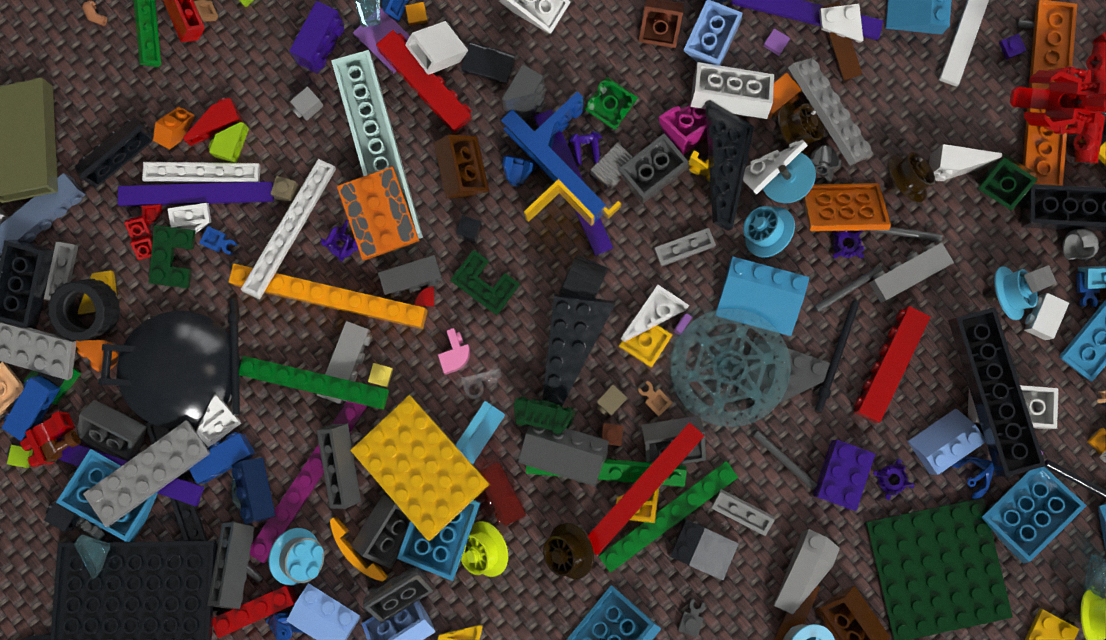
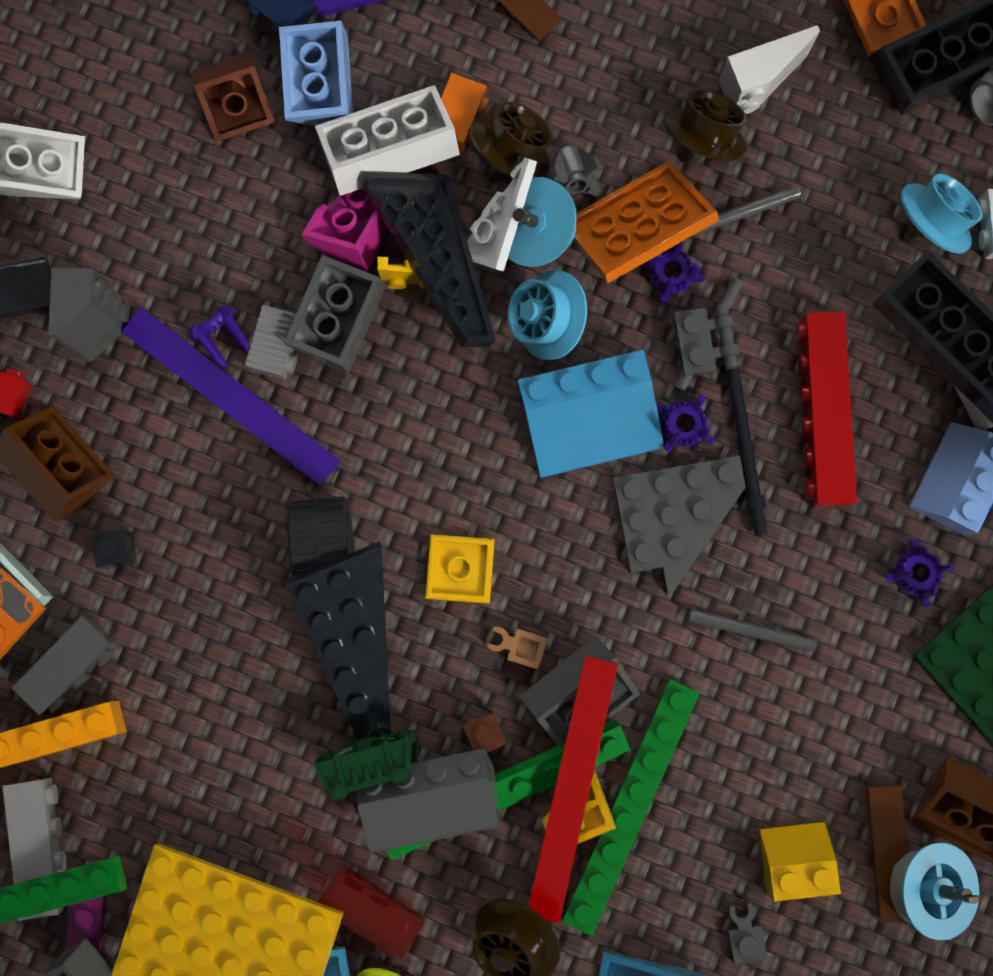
camera: 30 degrees left, 0 degrees up
light yellow plate [368,363,393,387] -> none
red tile [415,287,435,307] -> none
bright pink brick [438,328,470,375] -> none
dark green plate [450,250,520,316] -> none
medium azure panel [456,401,505,464] -> none
clear plate [461,369,502,400] -> none
blue piece [501,91,621,226] -> none
blue brick [502,155,536,187] -> none
green slope [584,77,638,130] -> none
dark tan brick [596,385,627,416] -> none
white wing [621,285,689,342] -> none
light grey plate [654,228,716,267] -> none
slope [668,518,739,580] -> none
clear light blue piece [671,309,791,427] -> none
medium lavender tile [674,313,692,335] -> none
light grey plate [711,489,775,536] -> none
medium lavender tile [763,29,790,56] -> none
light grey wedge [773,529,840,615] -> none
light grey plate [788,58,873,166] -> none
dark purple brick [813,440,875,511] -> none
light grey brick [869,242,954,303] -> none
dark green brick [977,152,1038,211] -> none
light grey tile [1024,265,1057,293] -> none
none -> dark purple piece [656,394,715,452]
none -> dark grey plate [673,304,739,377]
none -> yellow slope [759,822,841,902]

